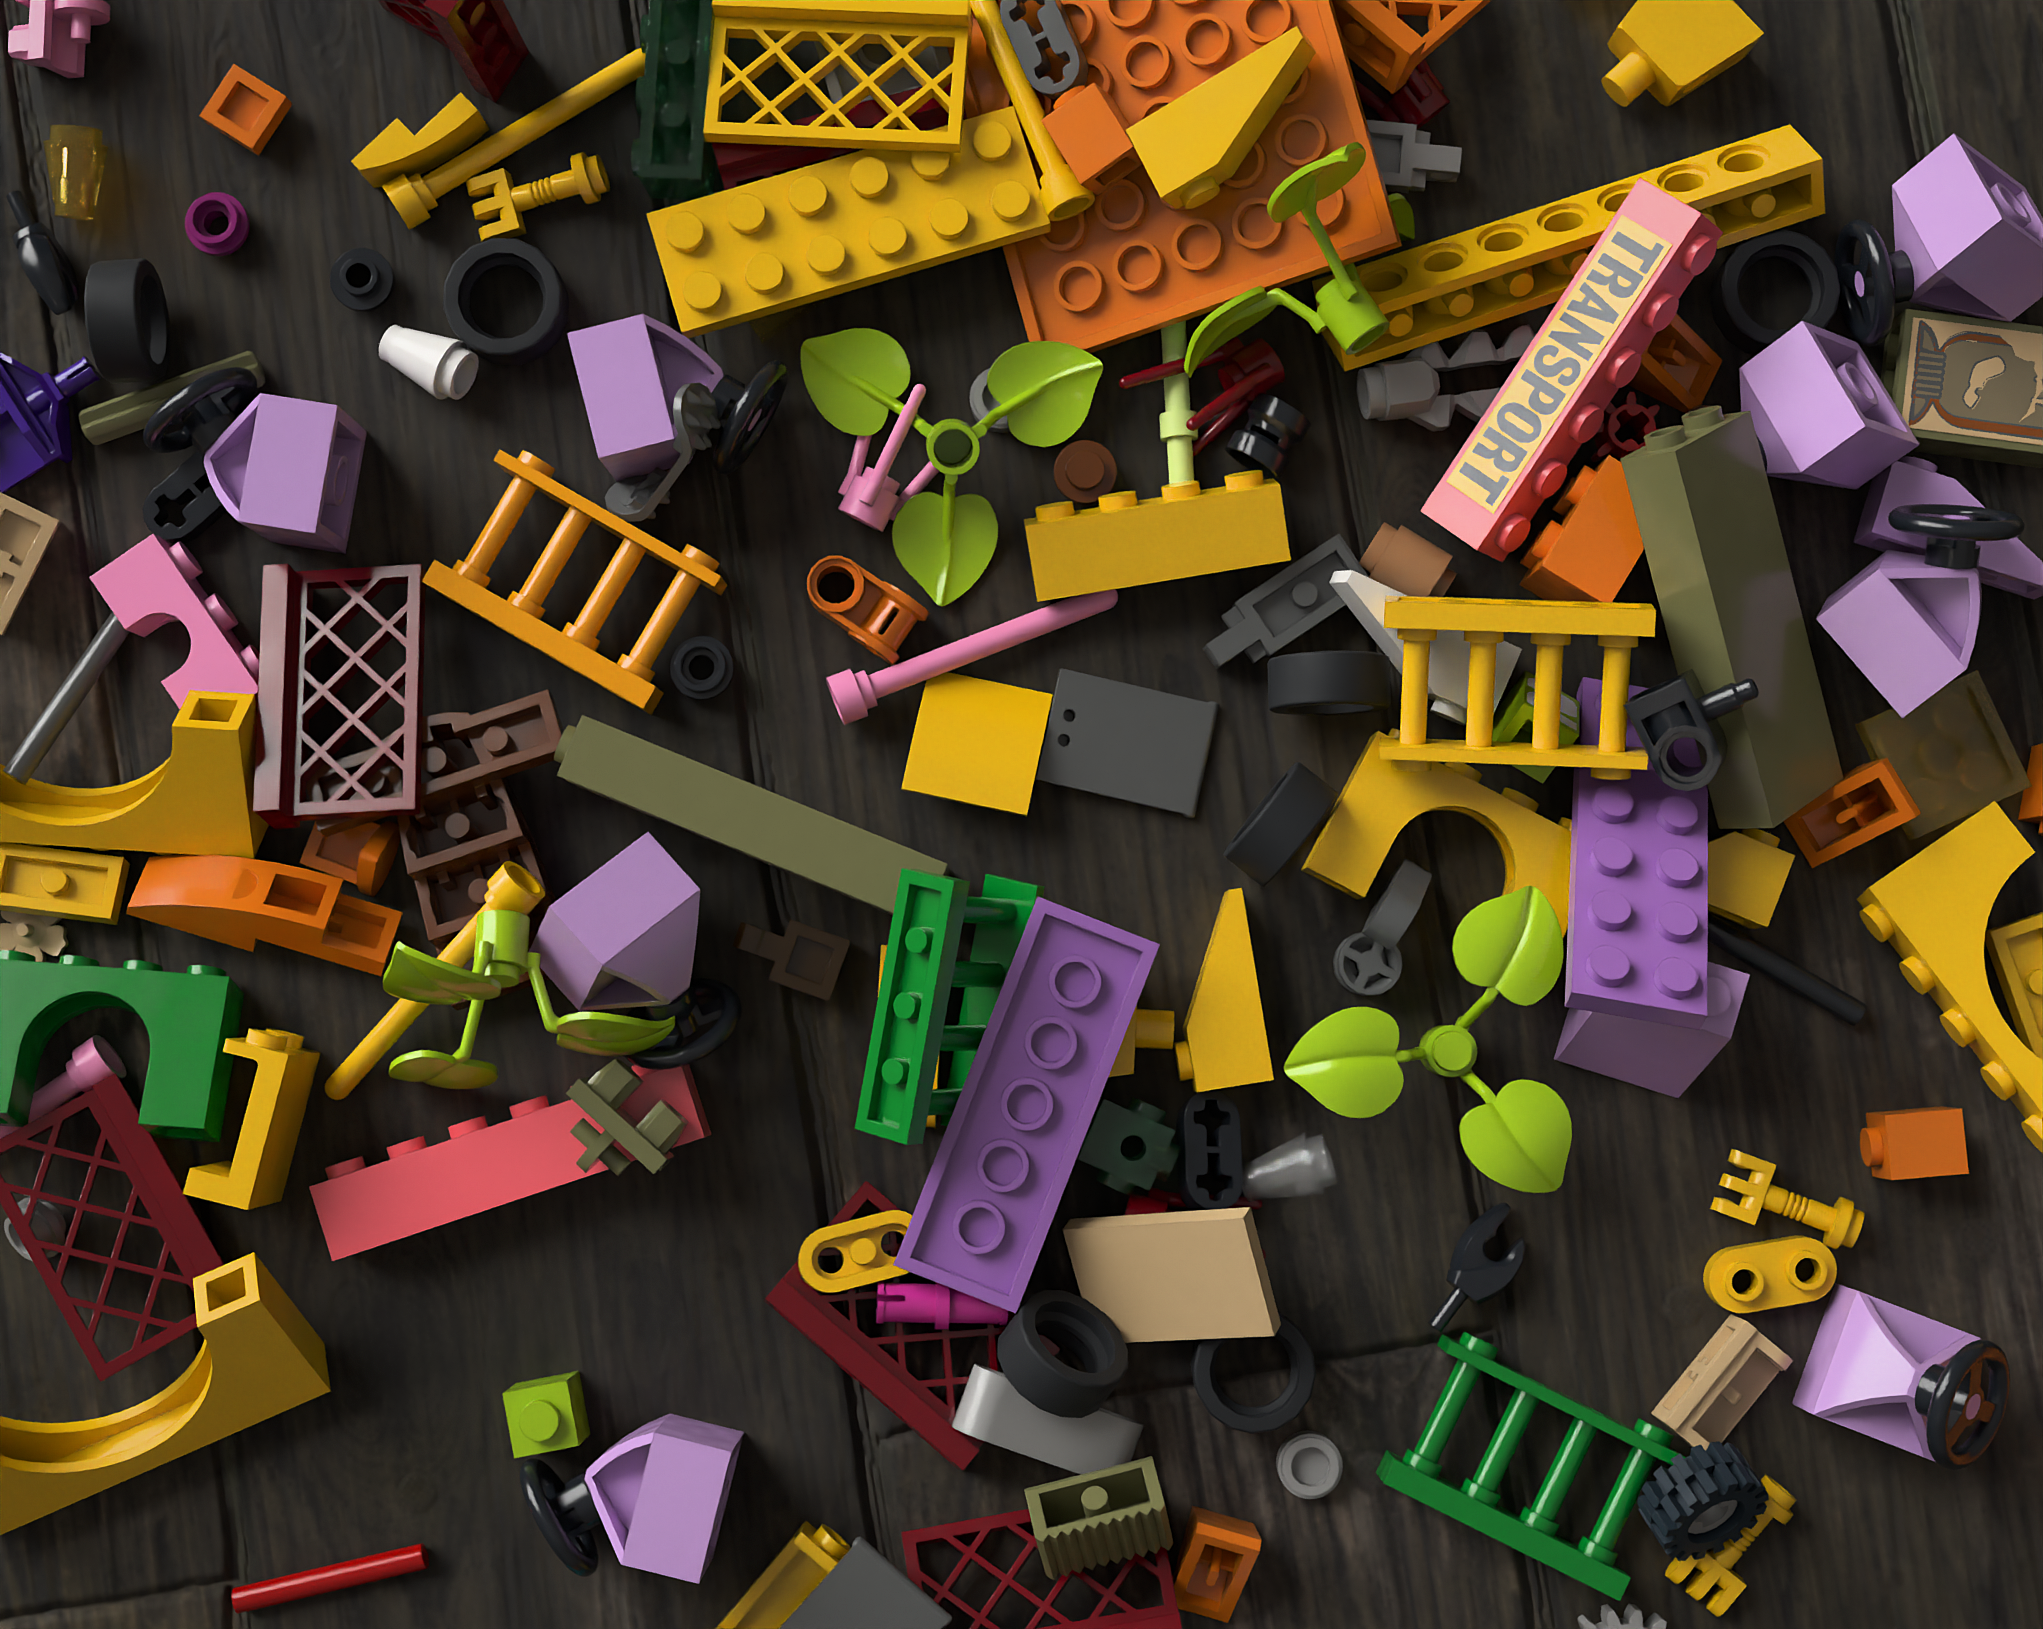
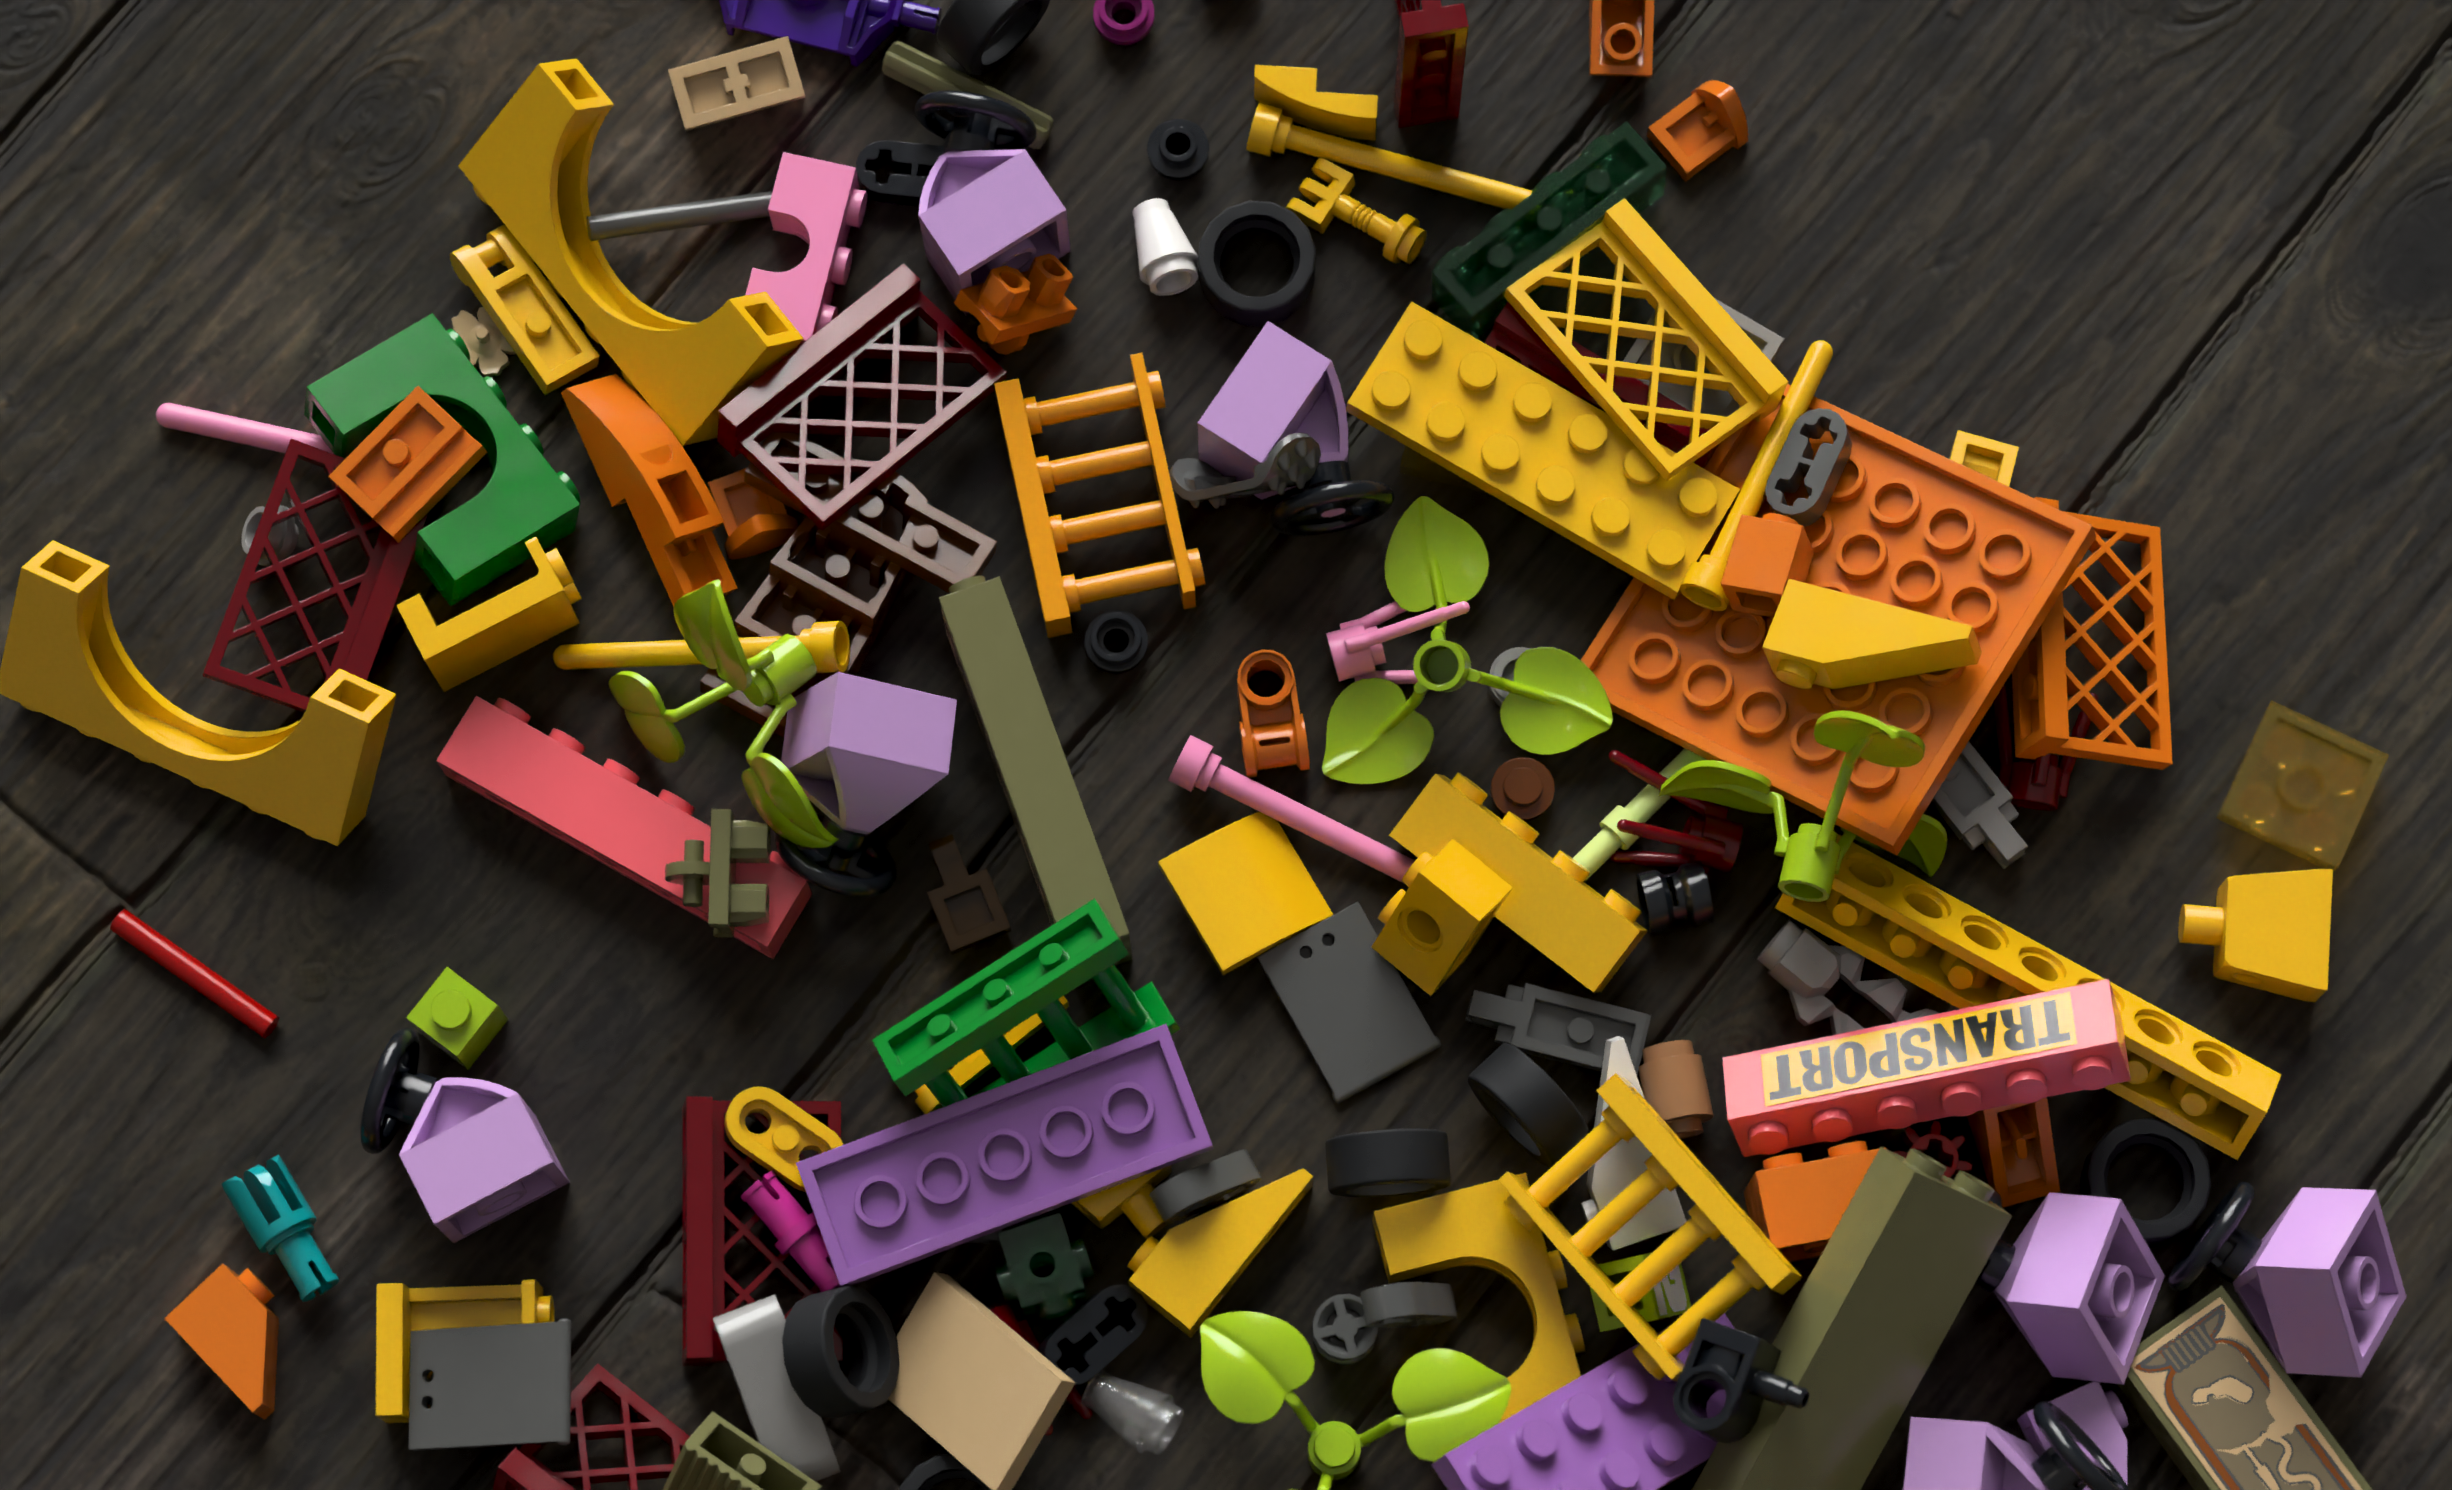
camera: 50 degrees right, 10 degrees down
none -> orange plate [329,386,487,543]
none -> orange hips [954,253,1077,355]
none -> dark grey beam [1149,1149,1262,1224]
none -> yellow brick [1371,839,1513,996]

